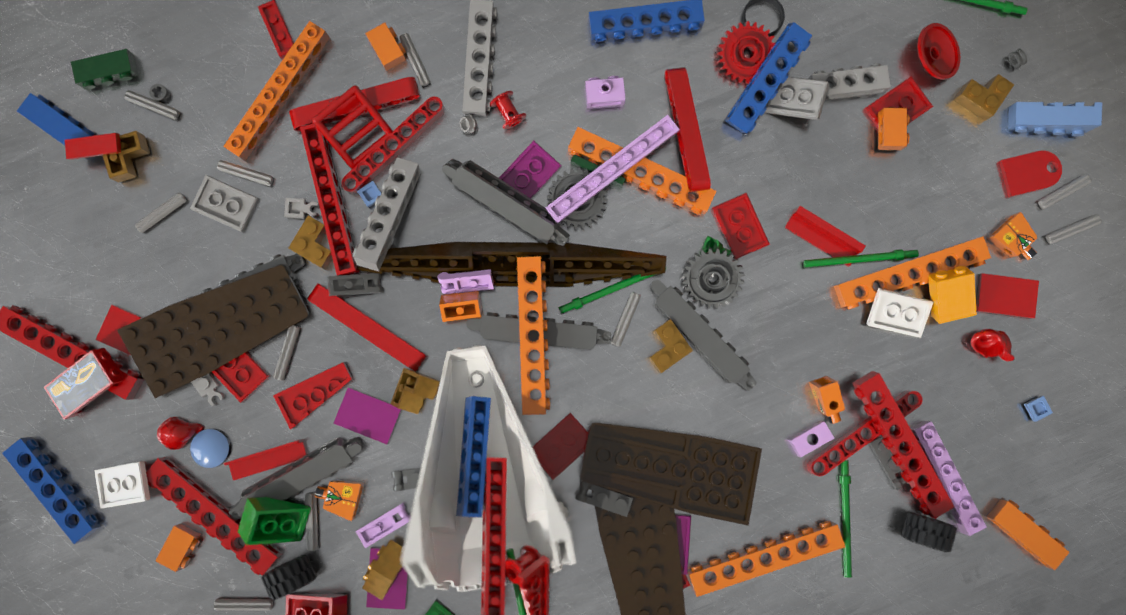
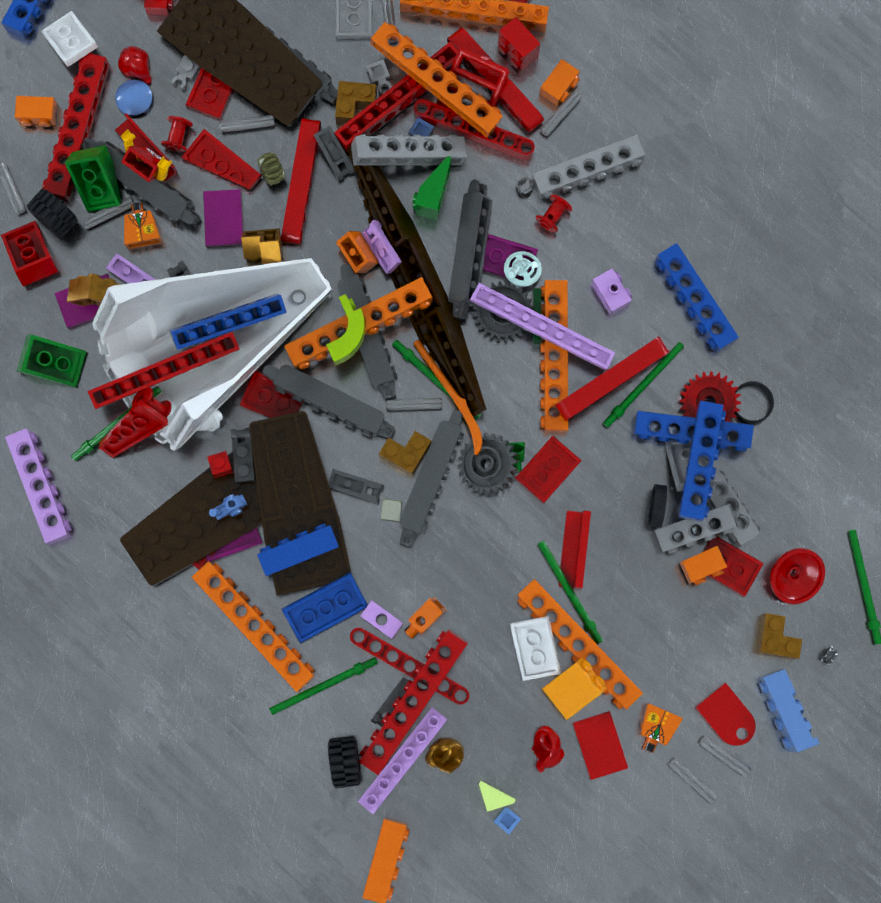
camera: 65 degrees right, 5 degrees down
none -> red torso [120,129,172,182]
none -> red hose [161,116,193,152]
none -> red brick [207,451,233,479]
none -> medium blue piece [209,494,248,520]
none -> olive gear [257,152,285,185]
none -> blue brick [257,523,339,576]
none -> dark grey hinge [263,364,395,438]
none -> blue tile [282,572,368,643]
none -> lime arch [326,294,365,365]
none -> dark grey plate [328,469,384,504]
none -> orange brick [370,22,503,138]
none -> slope [381,499,402,522]
none -> green slope [412,156,451,221]
none -> orange piece [413,340,483,456]
none -> pearl gold hair [425,738,464,774]
none -> yellowish green slope [479,780,516,812]
none -> red brick [498,17,540,71]
none -> light aqua dish [504,251,542,287]
none -> green bar [603,342,684,428]
none -> black tyre [648,484,667,528]
none -> light grey brick [655,504,738,554]
none -> blue brick [678,401,726,522]

